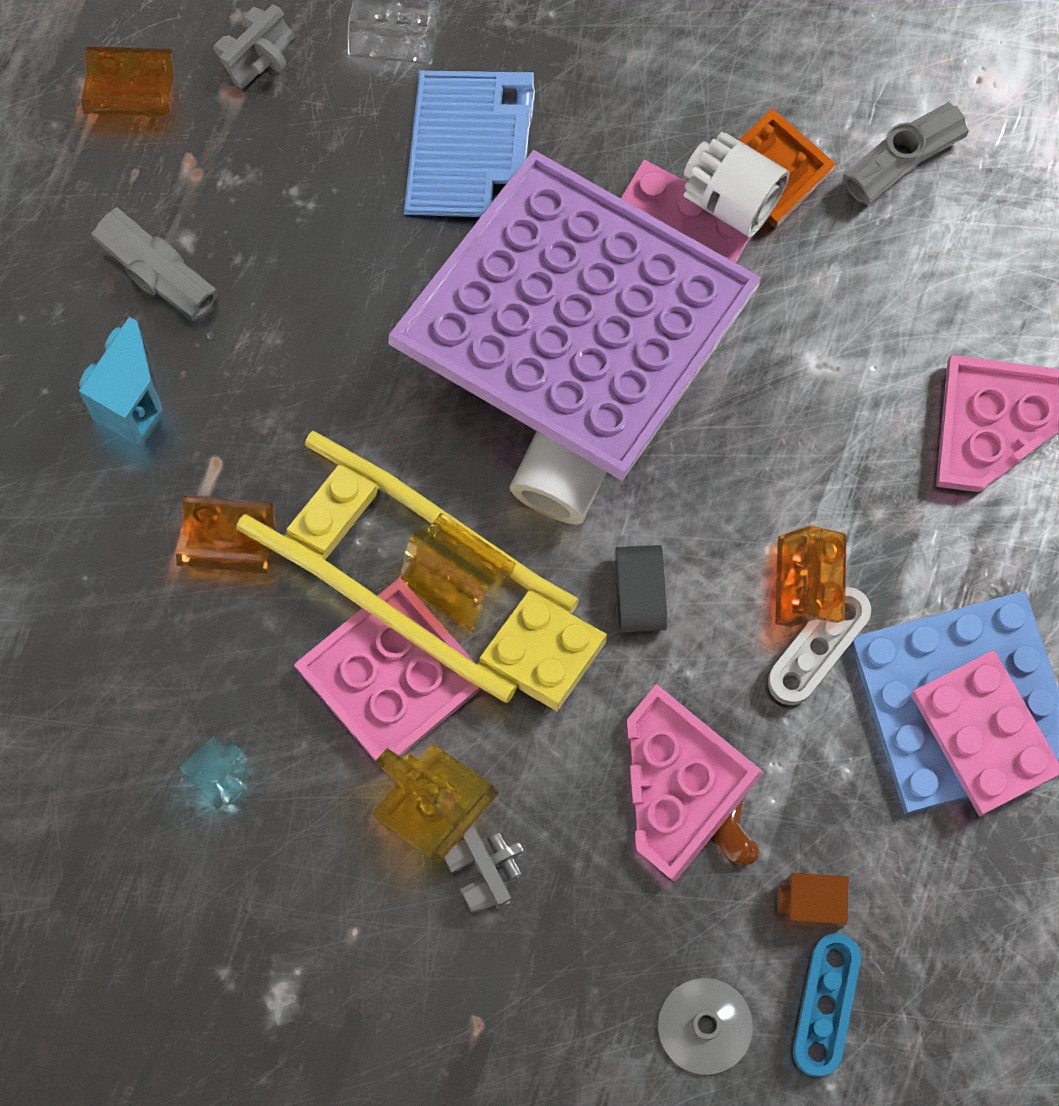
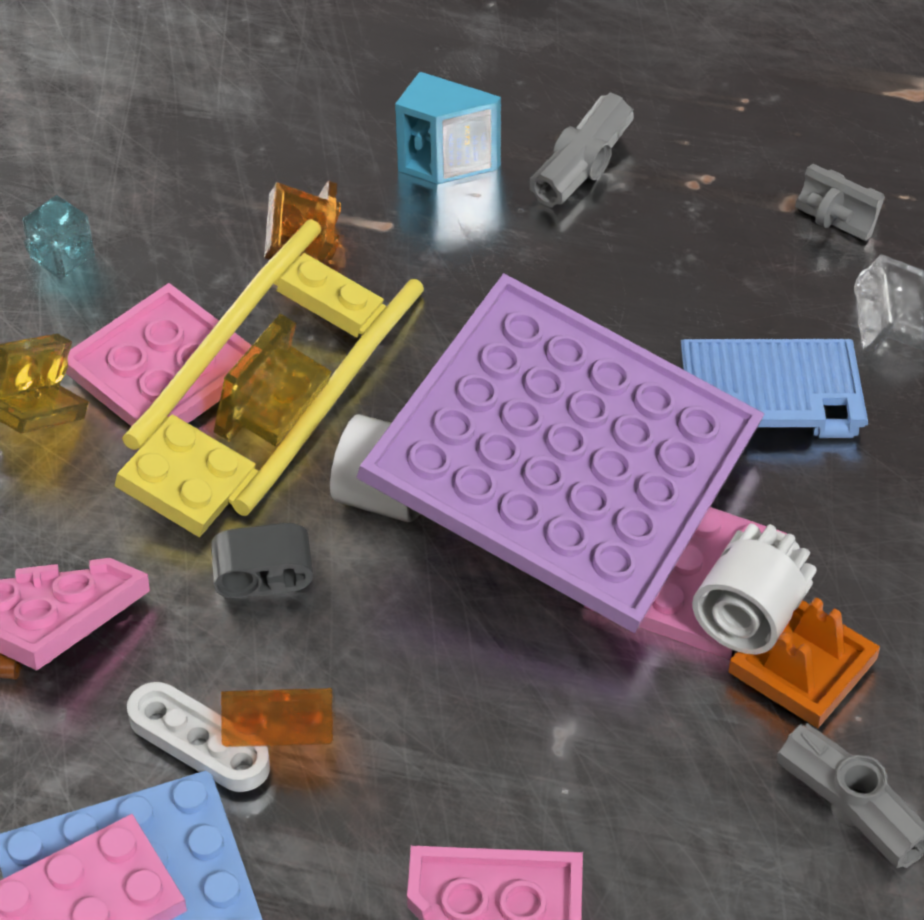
camera: 90 degrees right, 25 degrees down
clear orange bracket [81,46,176,117] -> none

